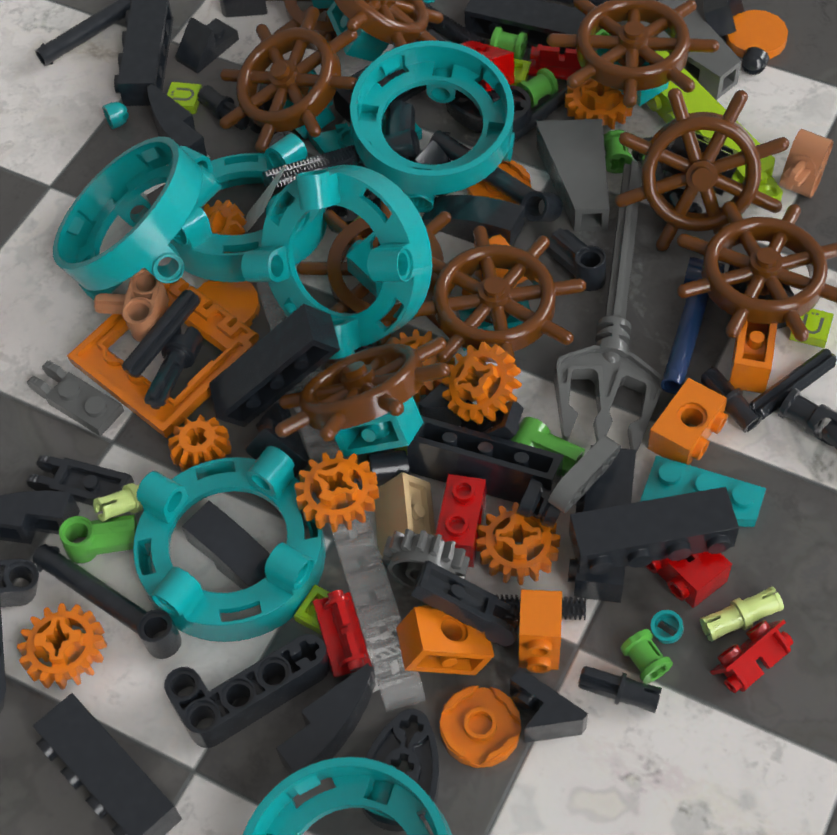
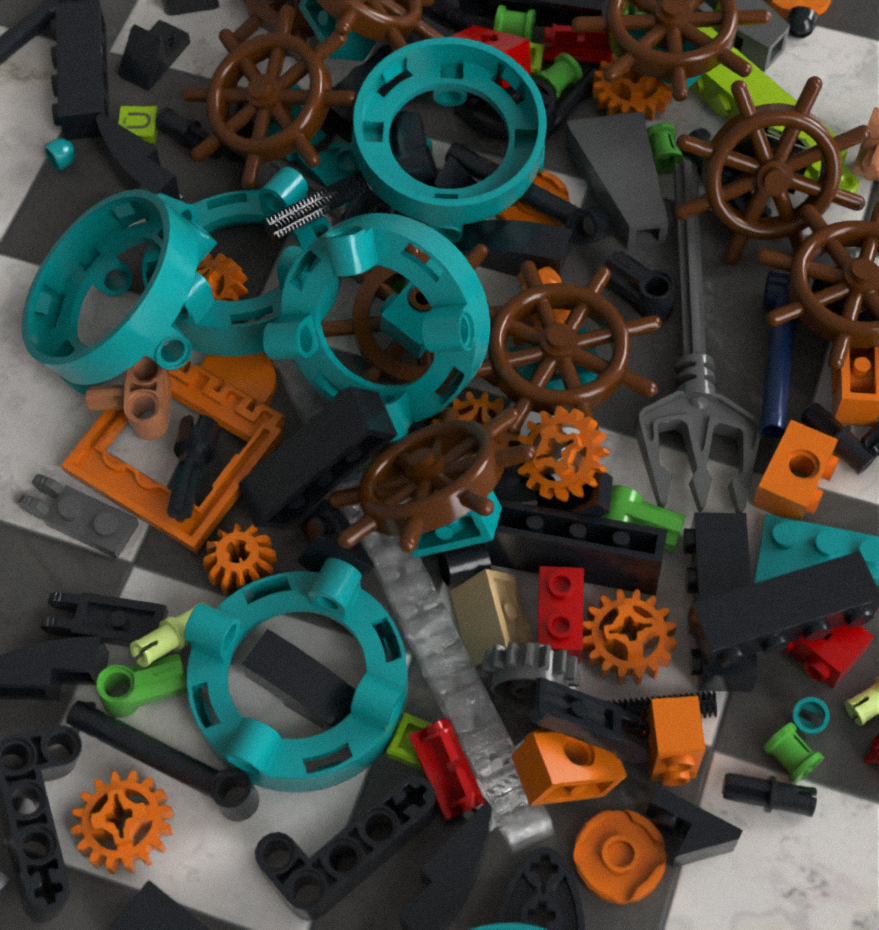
camera: 10 degrees left, 5 degrees up
black axle [122,289,201,378] -> none
white sticker [243,165,286,234] -> none
orange gear [295,451,379,532] -> none
black wheel [516,478,561,529] -> none
dark grey beam [548,435,621,514] -> none

